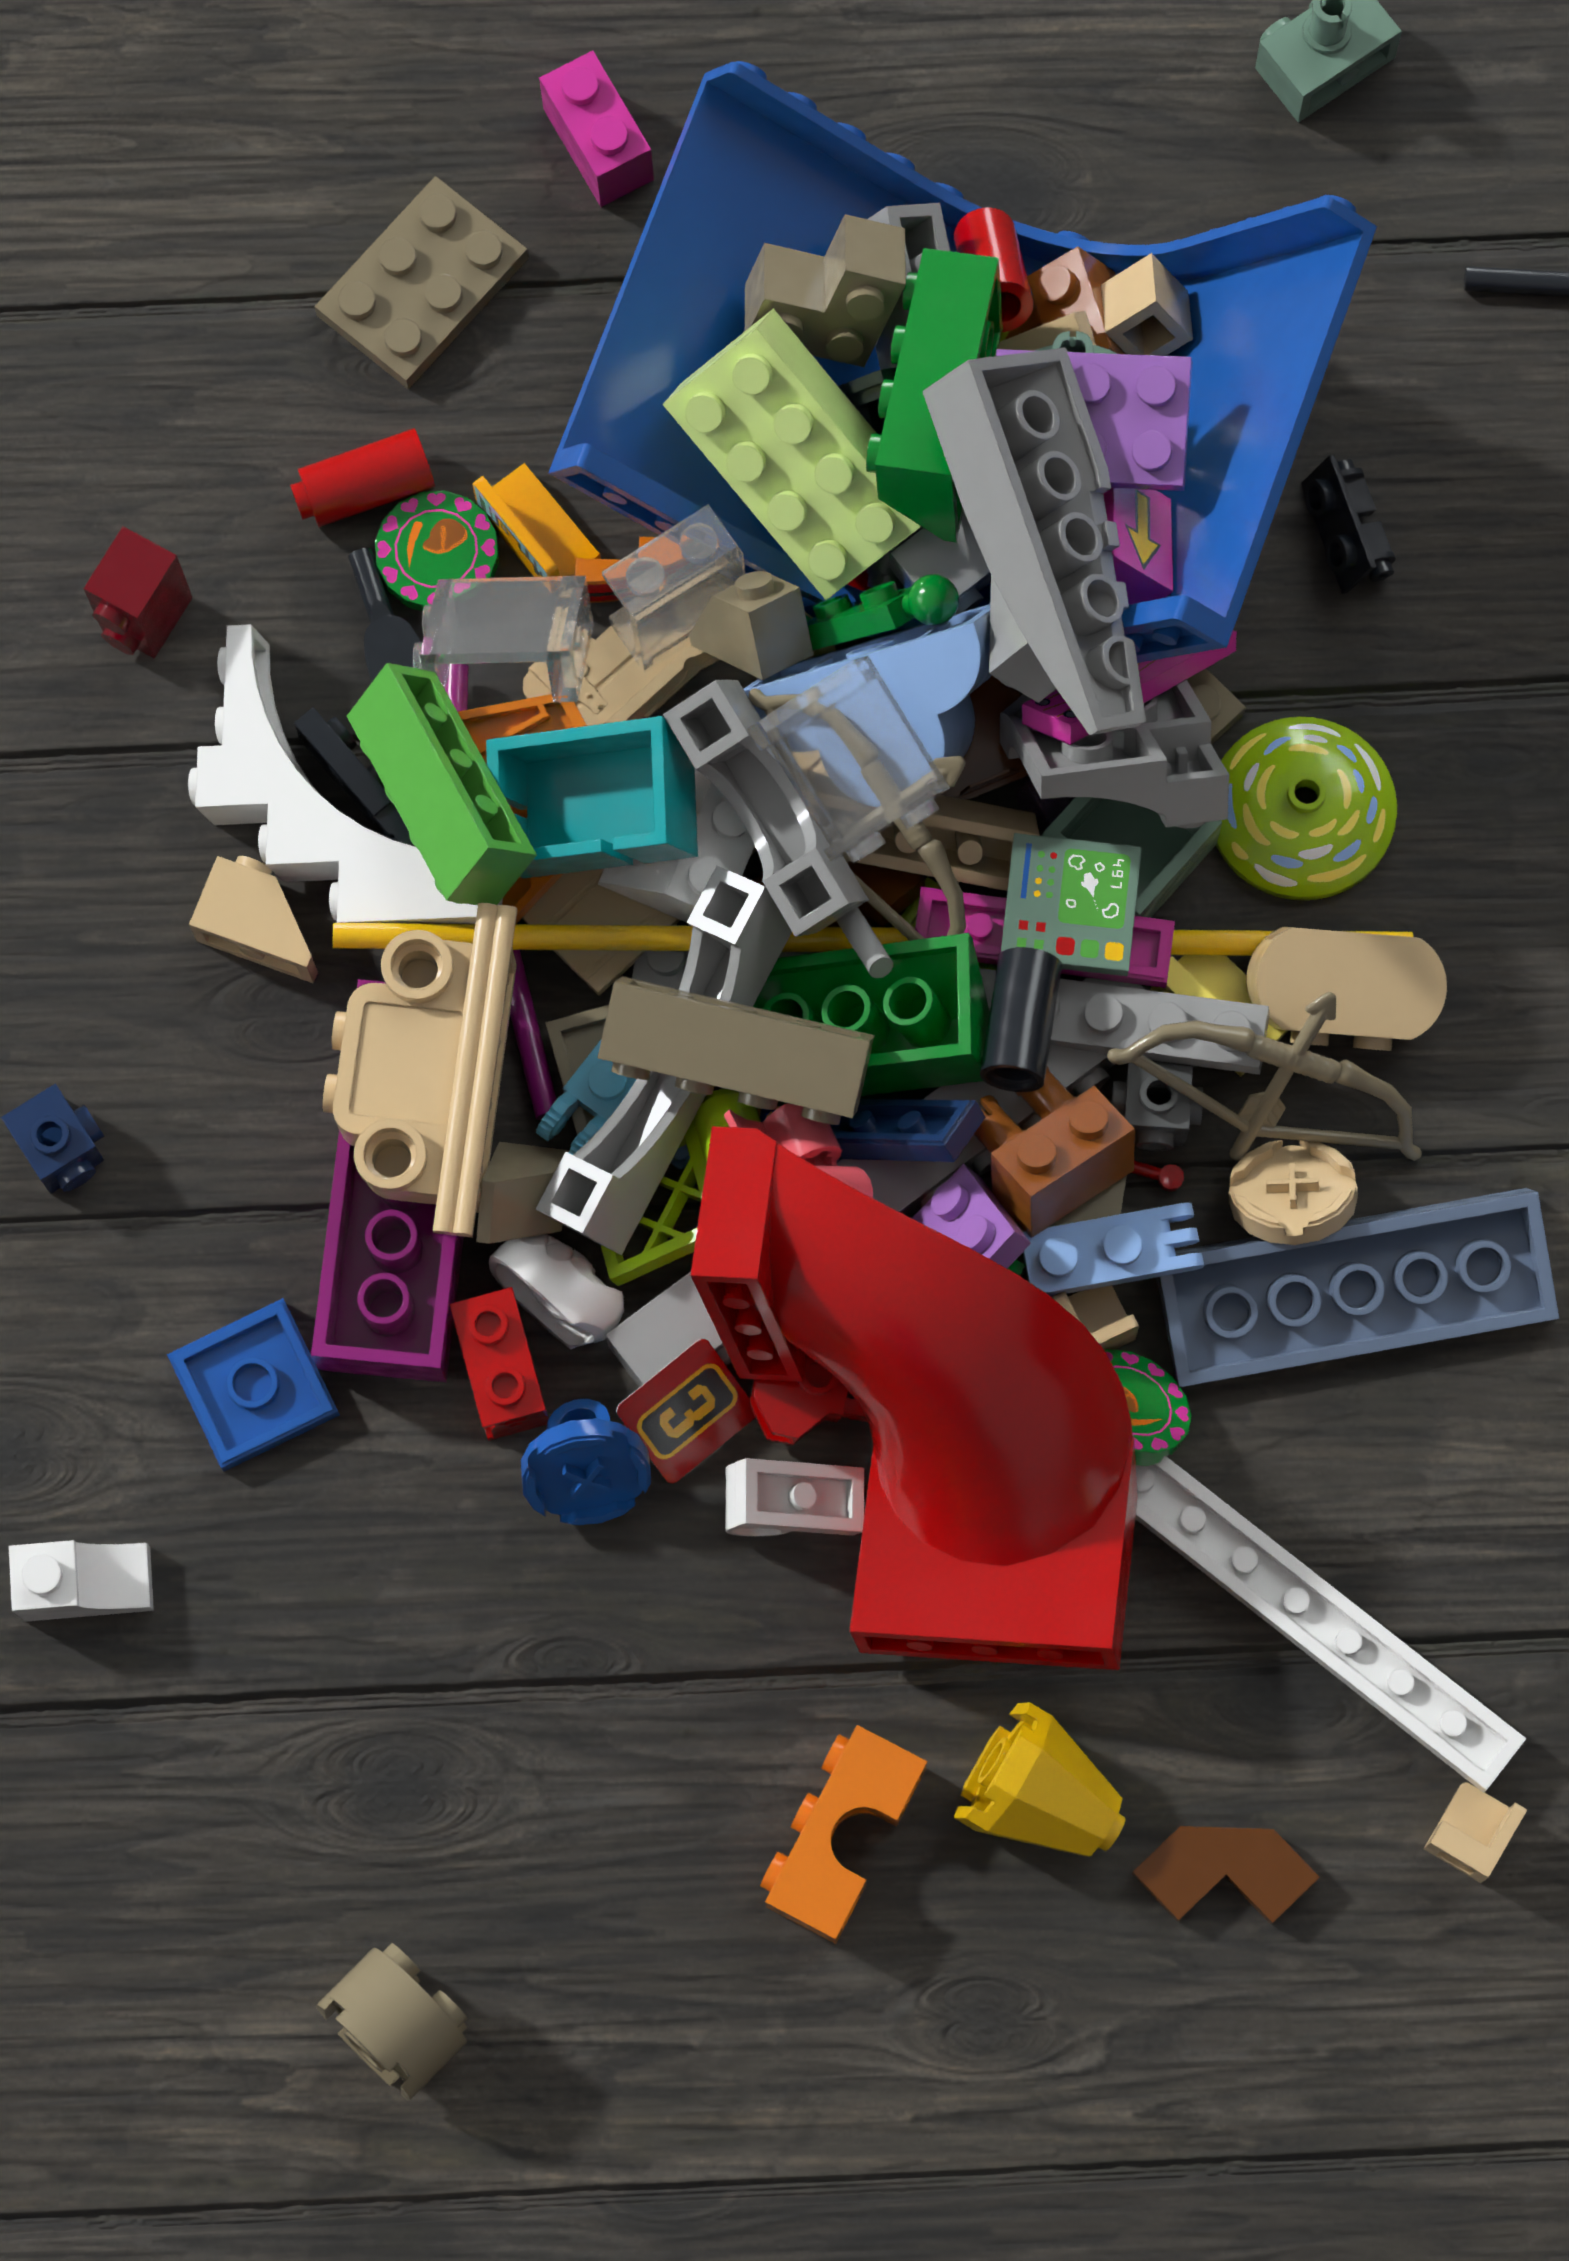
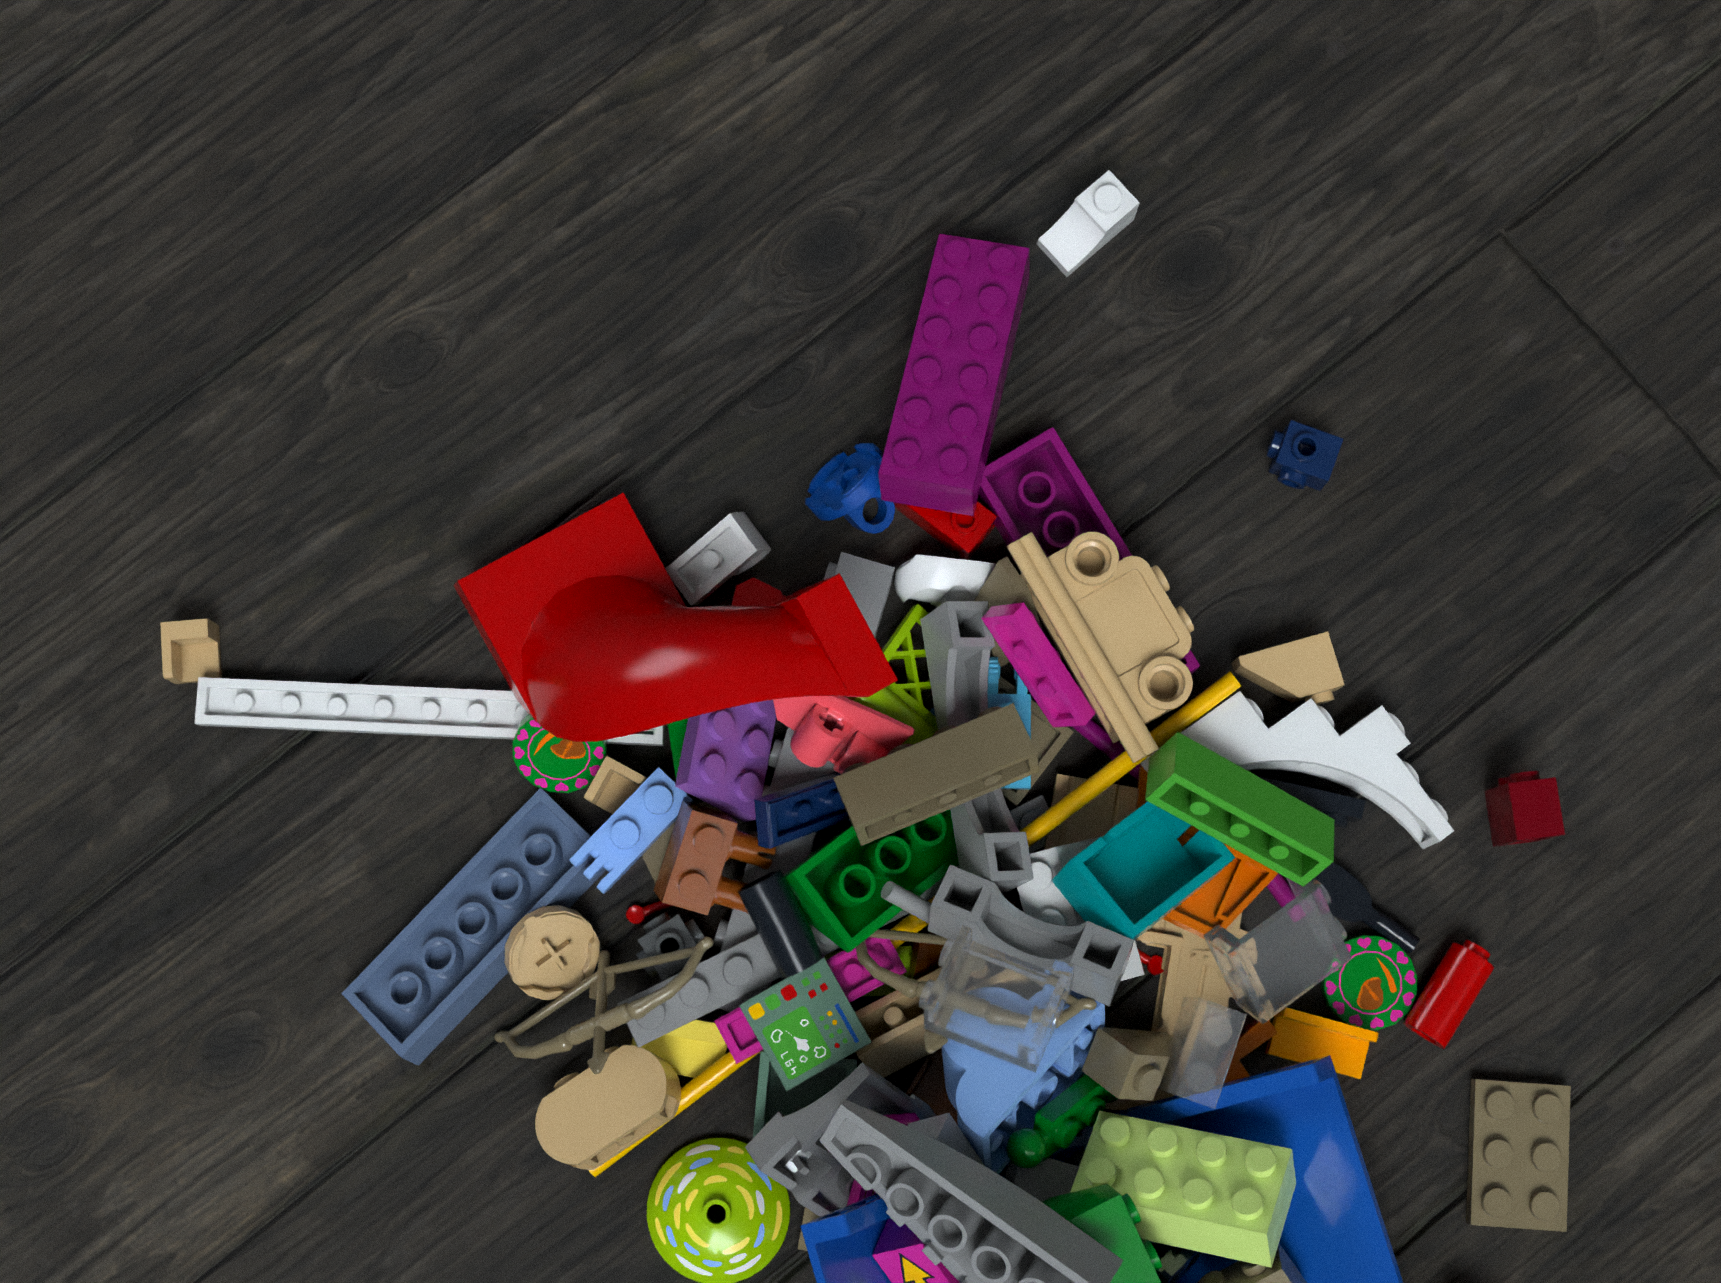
camera: 140 degrees right, 5 degrees up
blue tile [167,1298,340,1472] -> none
dark tan brick [316,1943,468,2101] -> none
sticker [616,1339,755,1483] -> none
orange arch [760,1725,928,1944] -> none
yellow cone [954,1702,1125,1856] -> none
reddish brown tile [1132,1826,1320,1924] -> none
none -> magenta brick [878,234,1030,516]
none -> dark pink plate [981,602,1095,728]

